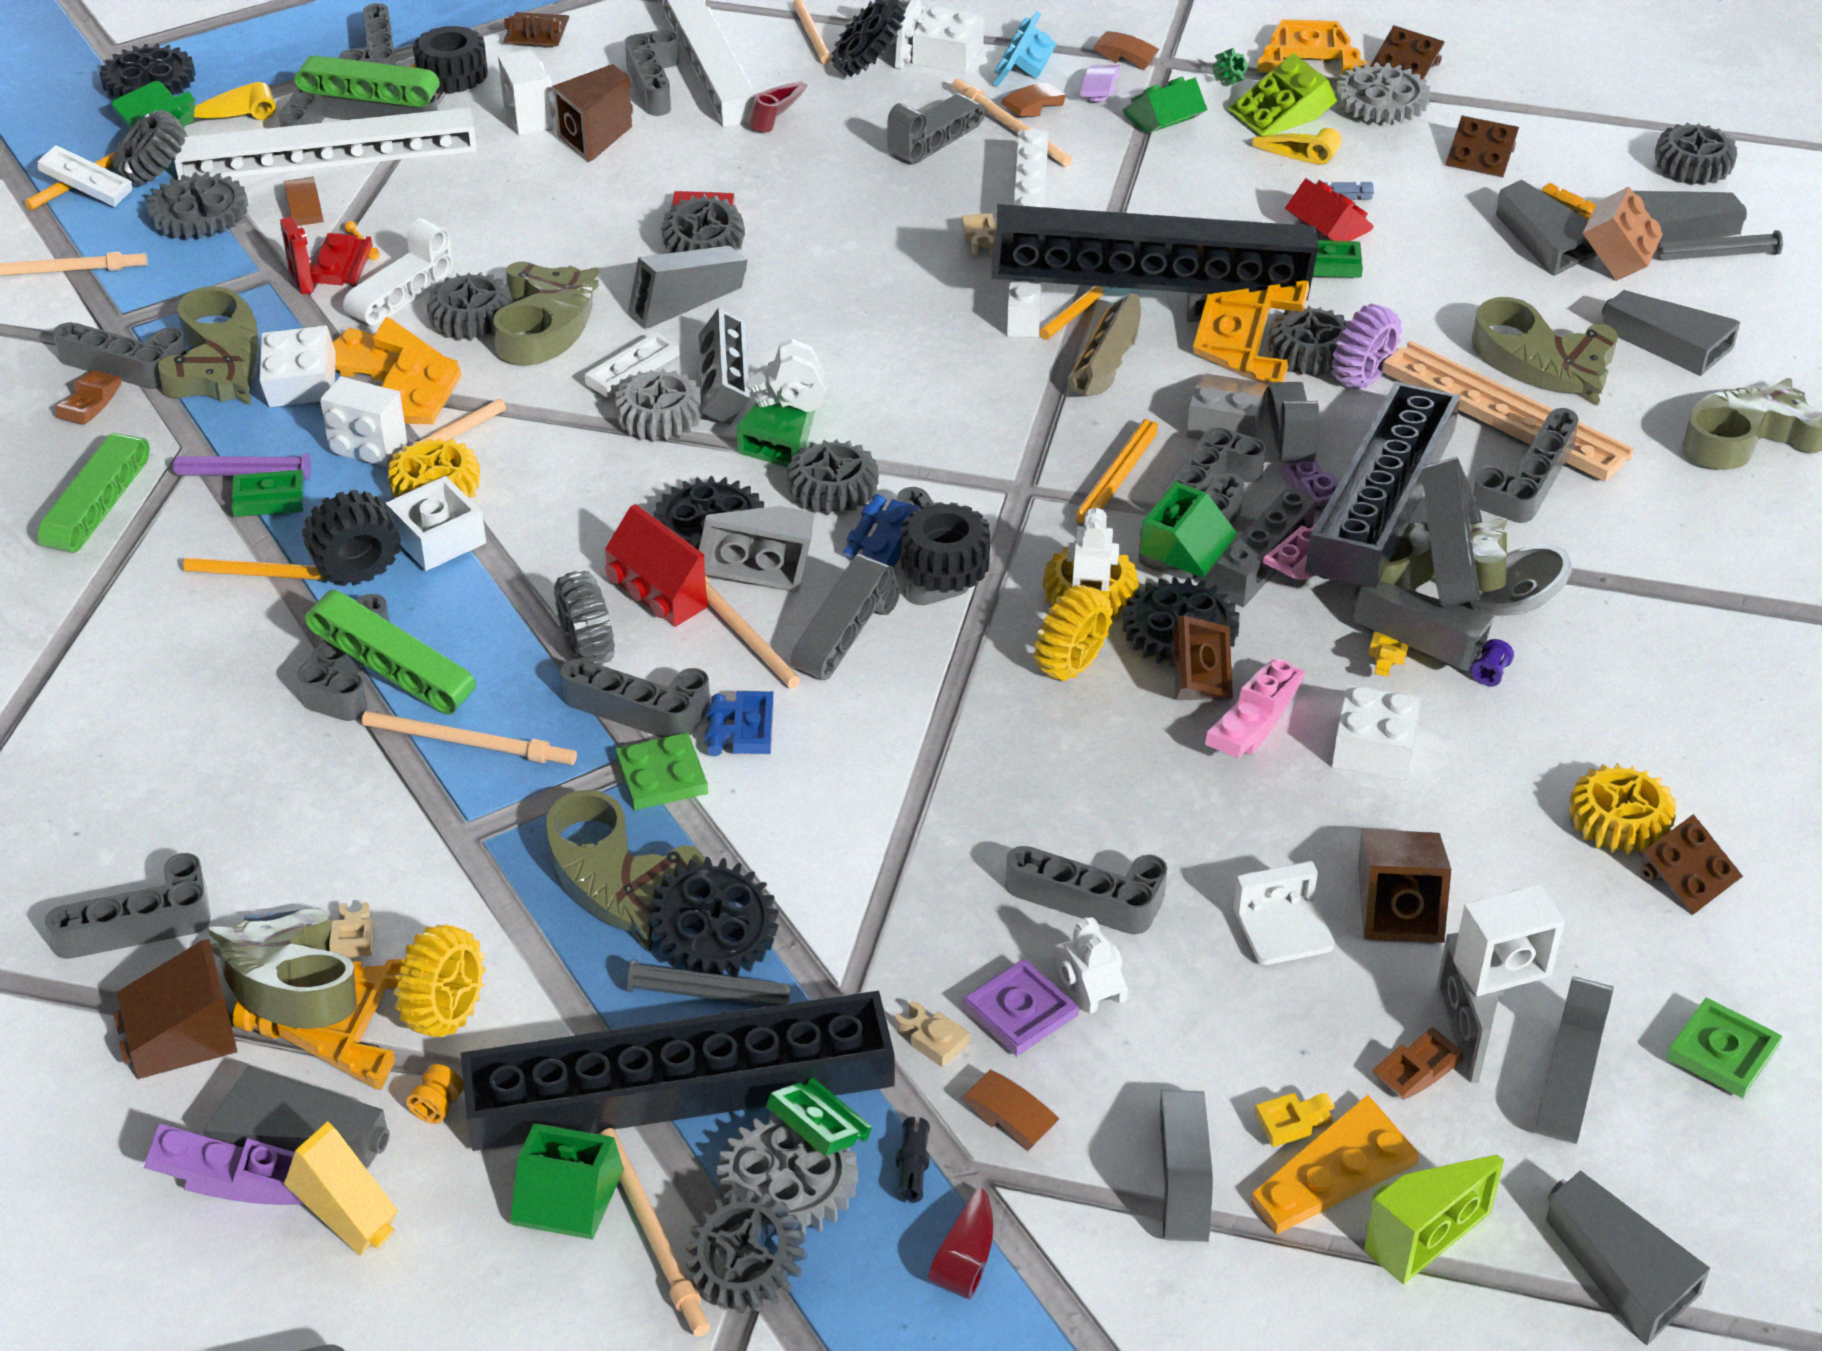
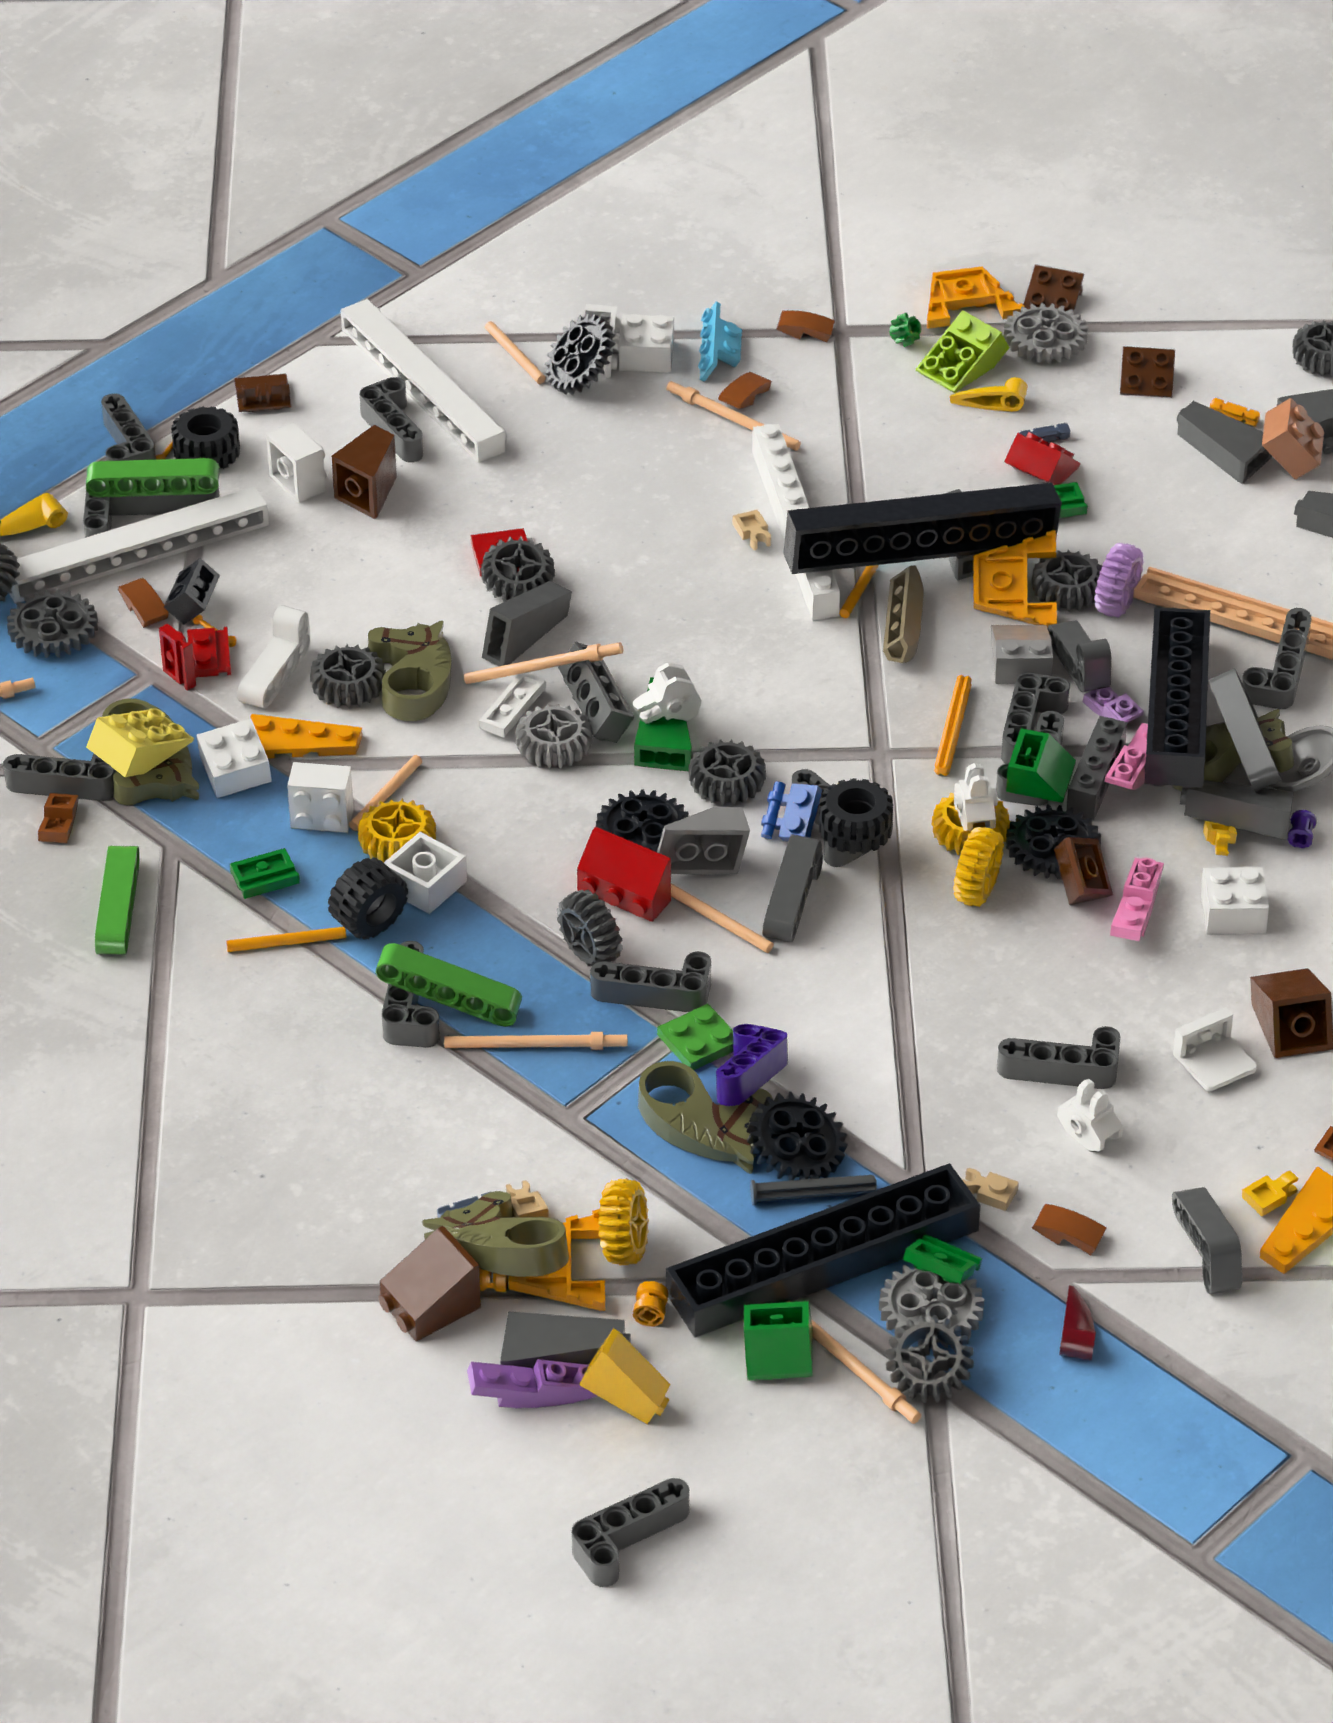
camera: 15 degrees left, 0 degrees up
dark grey beam [45,853,211,959] -> none
medium lavender axle [173,453,311,480] -> none
light orange wing [373,317,462,425] -> none
blue plate [704,691,774,756] -> none
dark red piece [748,81,808,132] -> none
dark grey beam [887,93,986,164] -> none
black pin [895,1117,930,1203] -> none
medium lavender plate [962,958,1079,1057] -> none
lavender slope [1081,65,1120,101] -> none
green slope [1122,76,1208,134] -> none
olive animal [1472,297,1618,406] -> none
none -> light yellow slope [86,708,194,777]
none -> black brick [164,558,220,625]
none -> light nougat bar [464,642,623,684]
none -> dark purple beam [716,1024,788,1106]

